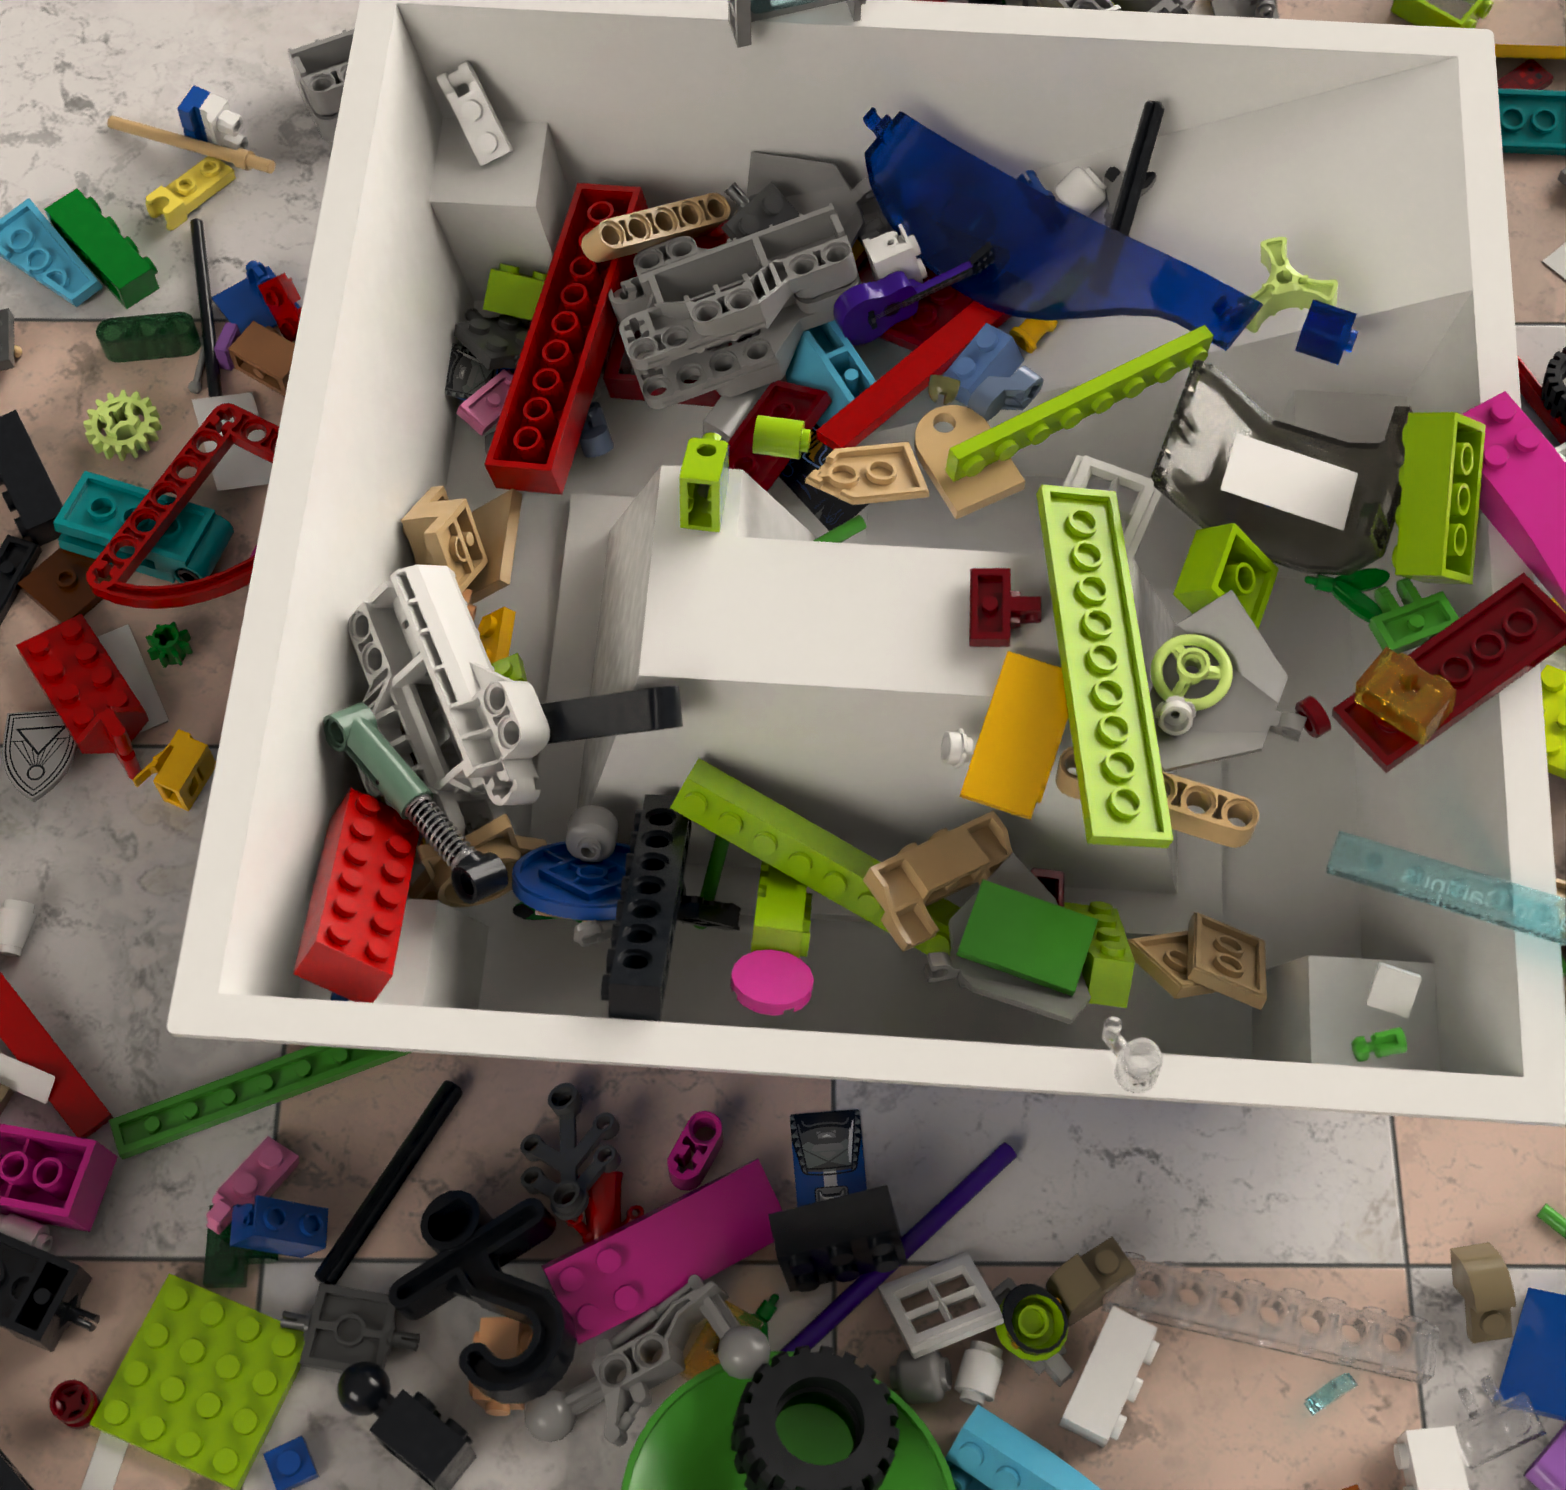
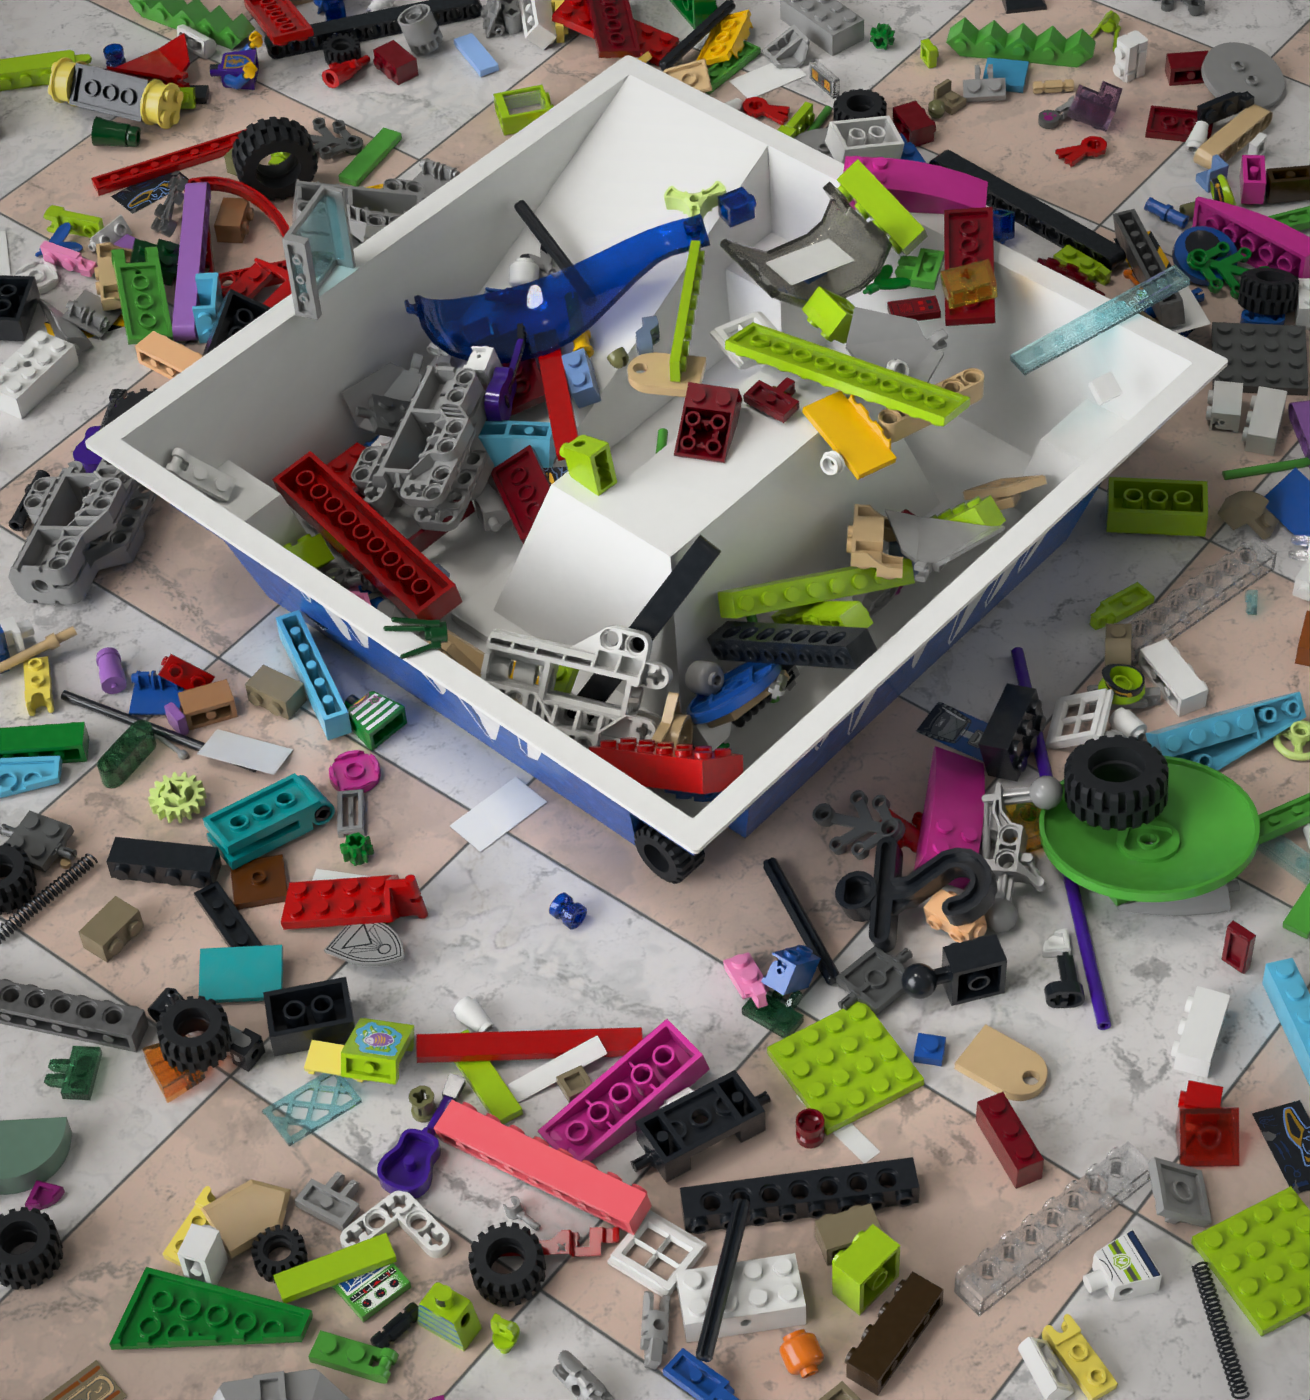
camera: 50 degrees left, 15 degrees down
red beam [86,403,279,609] -> none
bright green plate [109,1046,413,1160] -> none
yellow piece [132,729,216,811] -> none
piece [322,702,508,904] -> none
tan beam [581,193,731,262] -> none
dark pink beam [667,1111,723,1191] -> none
dark pink tile [730,950,814,1016] -> none
lime brick [753,415,811,459] -> none
tan tile [805,442,930,505] -> none
bright green tile [956,879,1098,997] -> none
clear piece [1101,1016,1162,1093] -> none
yellowish green piece [1150,634,1233,711] -> none
dark red tile [1295,695,1331,738] -> none
bright green piece [1351,1027,1407,1062] -> none
none -> medium lavender piece [96,647,127,694]
none -> light grey tile [337,789,365,838]
none -> dark green plant [383,617,448,659]
none -> dark red slope [674,382,742,463]
none -> dark red tile [887,295,941,321]
none -> lime hinge [1089,582,1155,630]
none -> lime brick [1106,477,1208,537]

